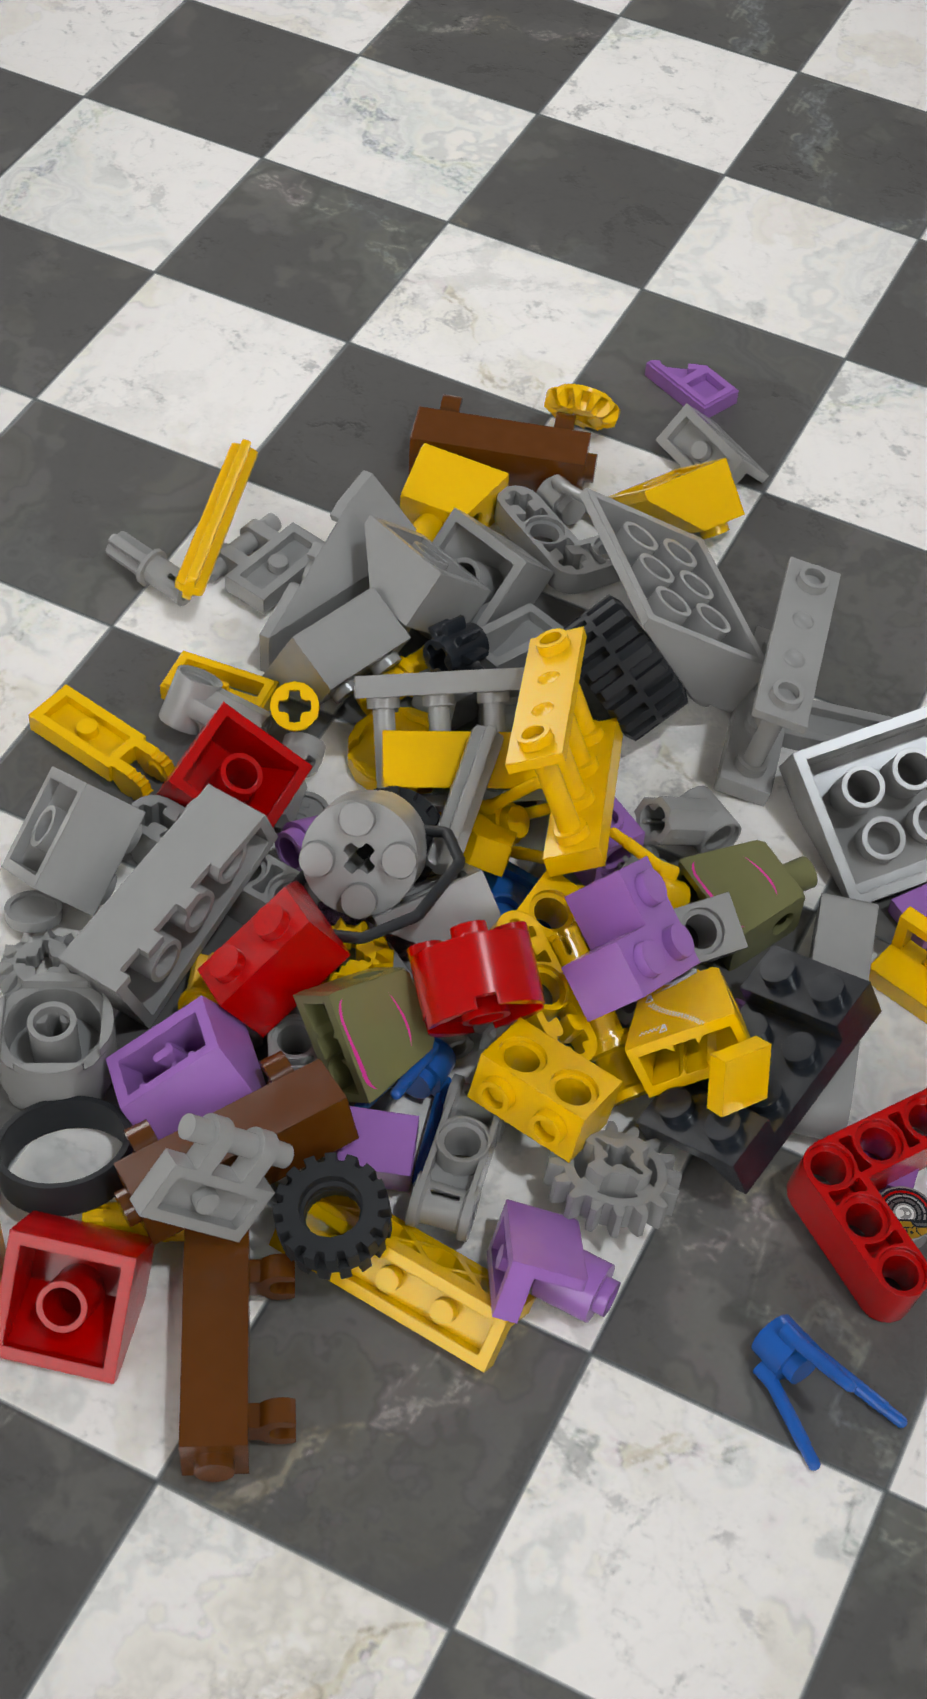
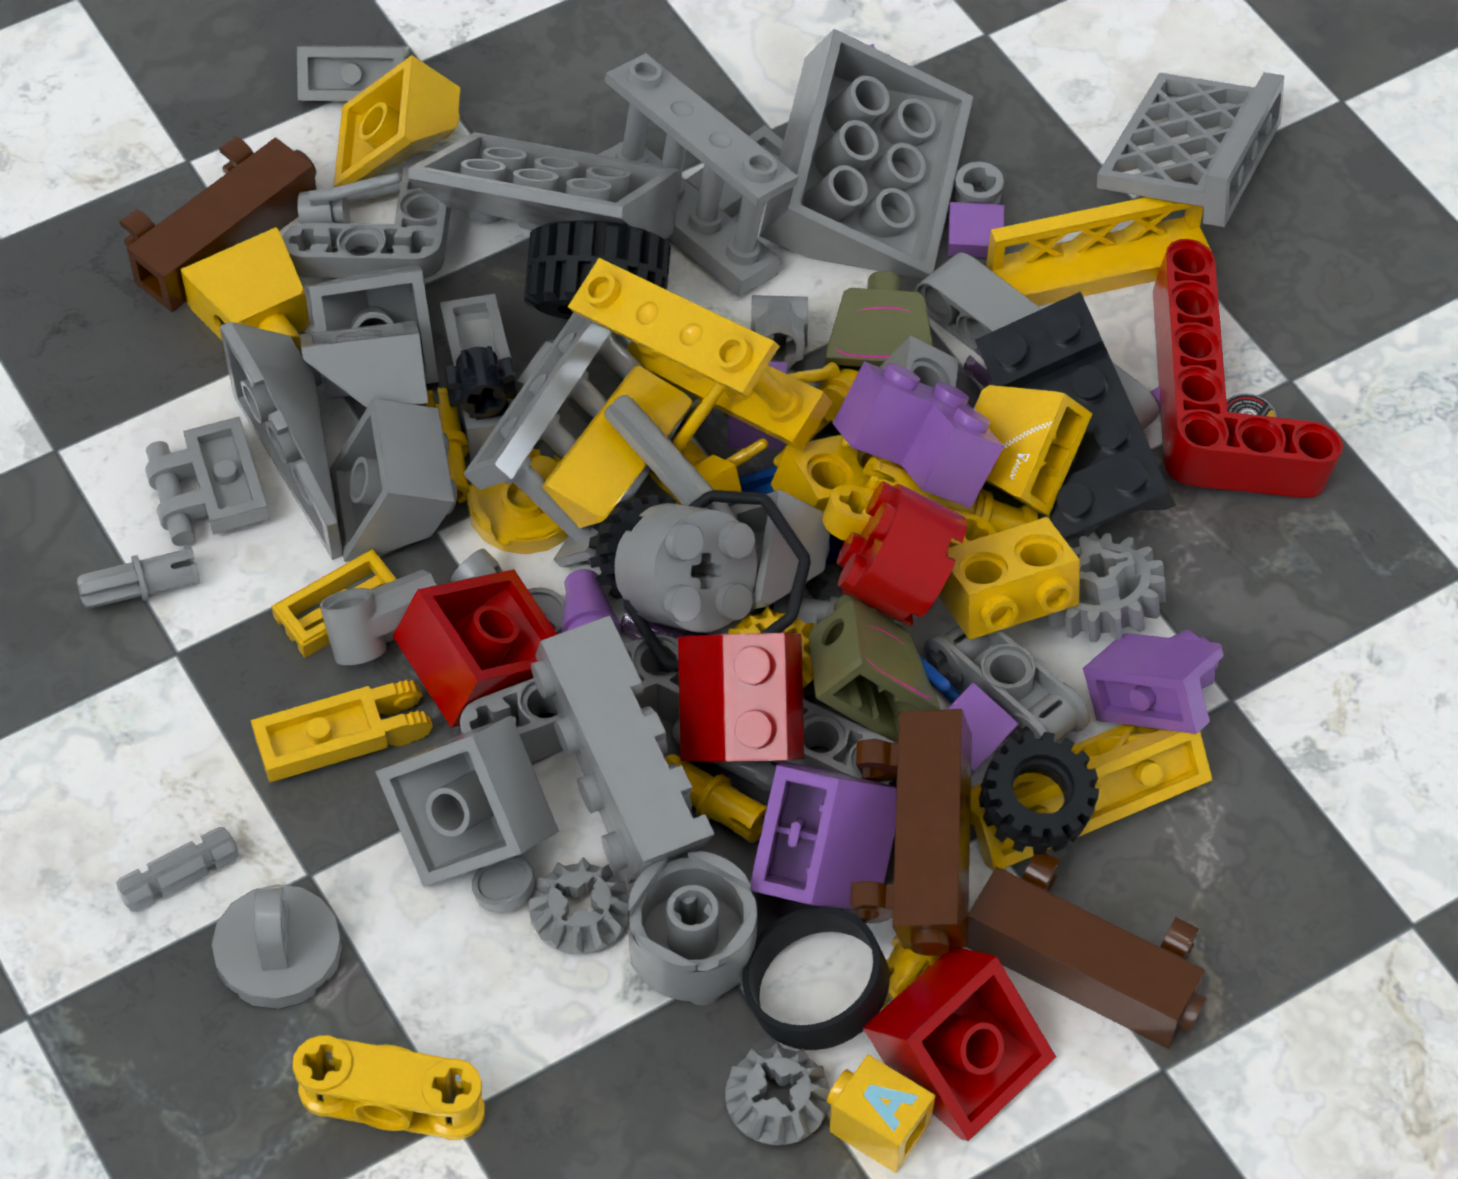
camera: 55 degrees left, 5 degrees up
light grey plate [130,1113,294,1242] -> none
yellow axle [174,439,258,600] -> none
yellow bush [270,681,320,732] -> none
yellow gear [544,384,620,431] -> none
medium lavender tile [645,360,739,418] -> none
yellow tile [707,1036,772,1117] -> none
blue plant [751,1314,908,1471] -> none

